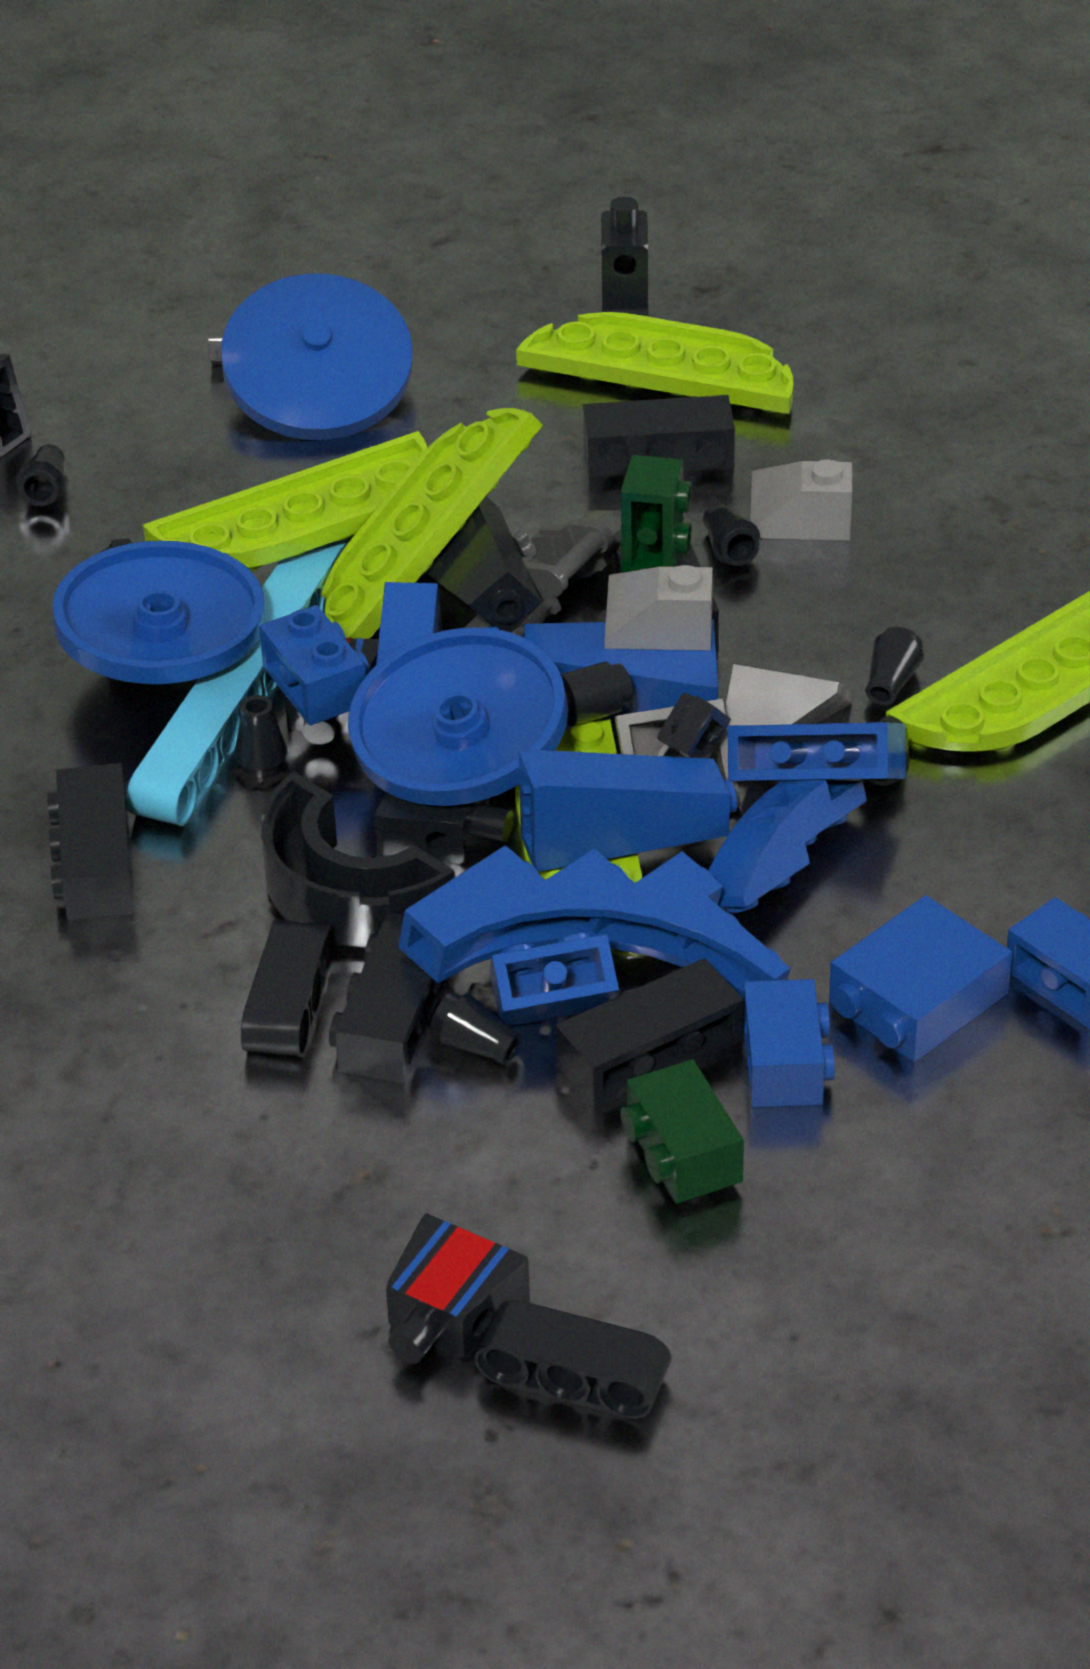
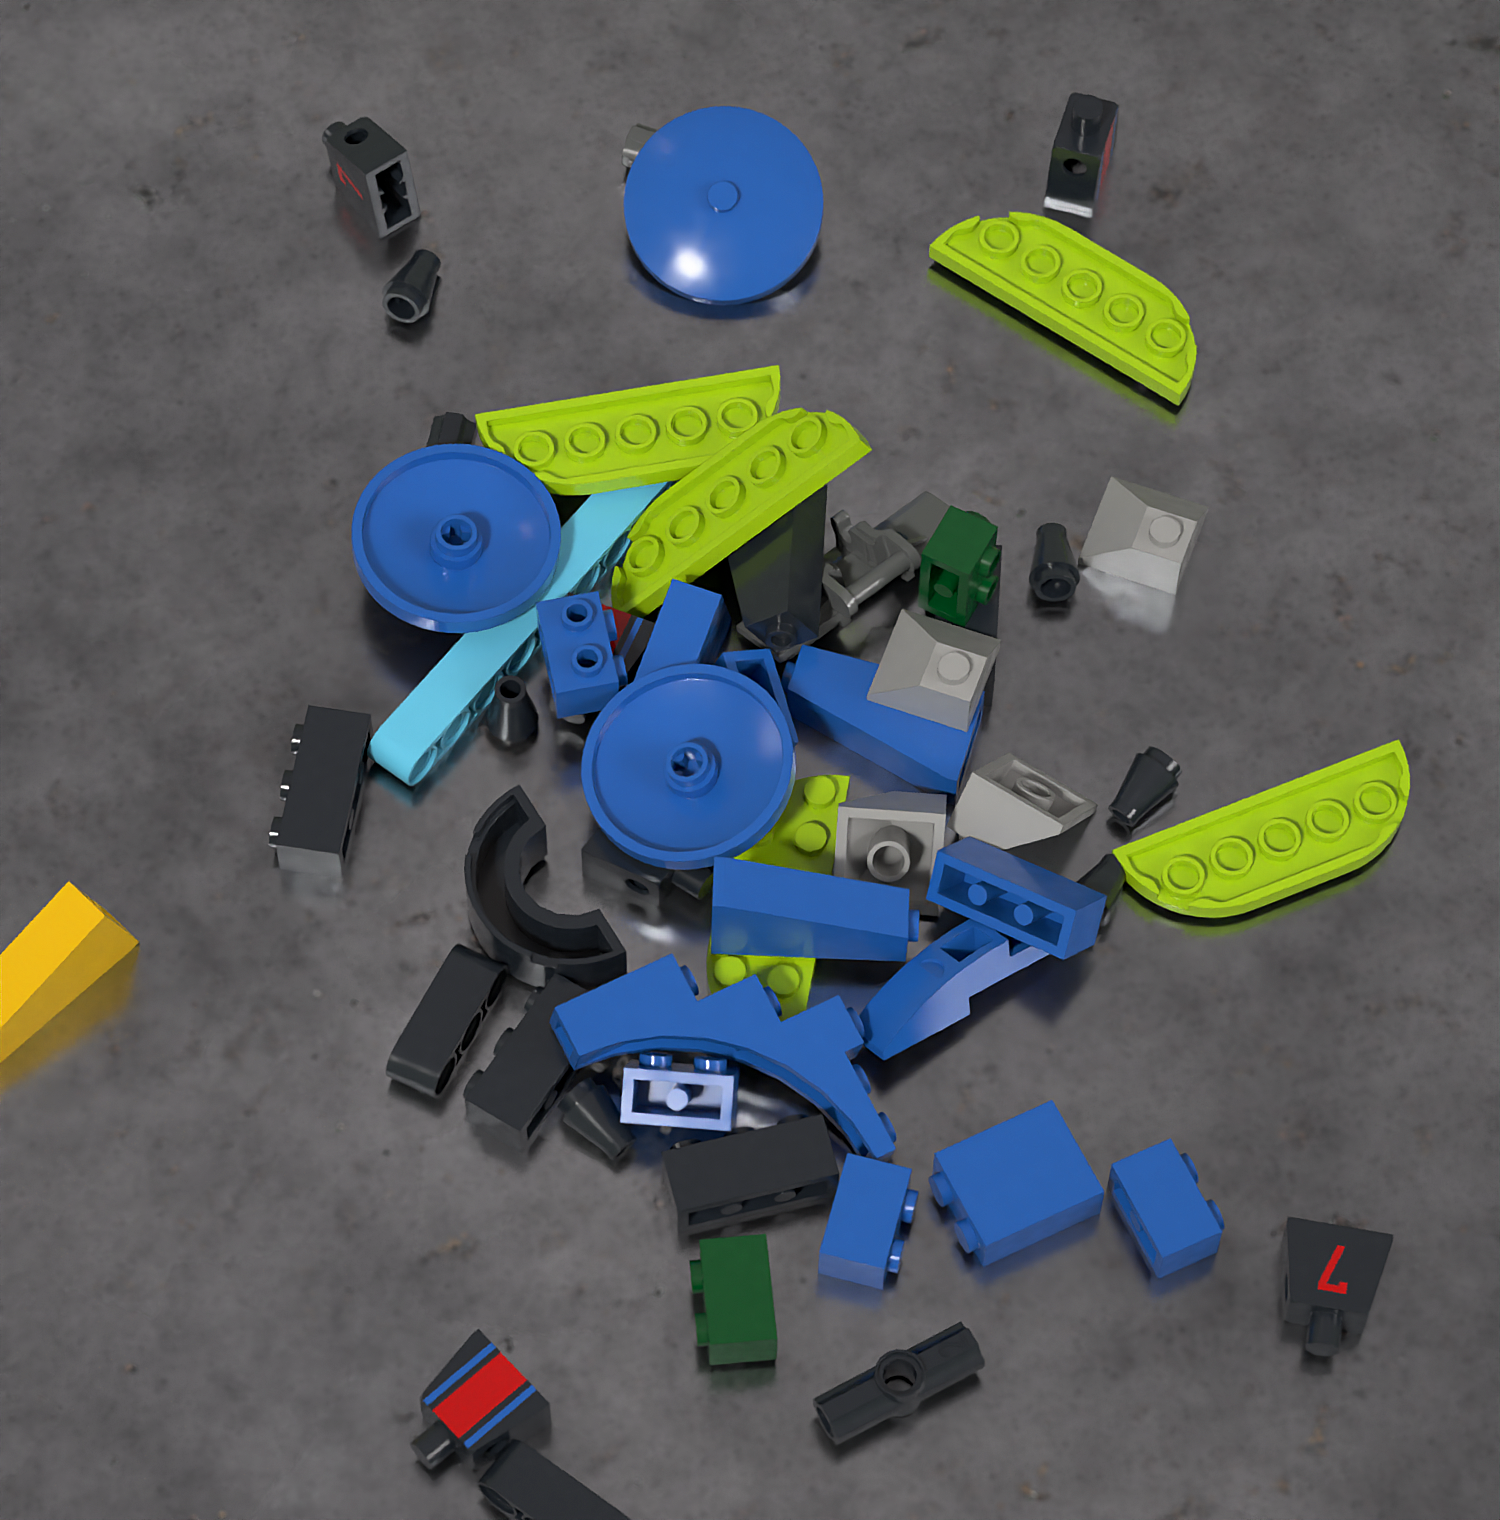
camera: 15 degrees right, 20 degrees up
black brick [561,661,633,726] -> none
black brick [583,395,735,478] -> none
black bracket [658,693,731,758] -> none
none -> black piece [813,1321,985,1445]

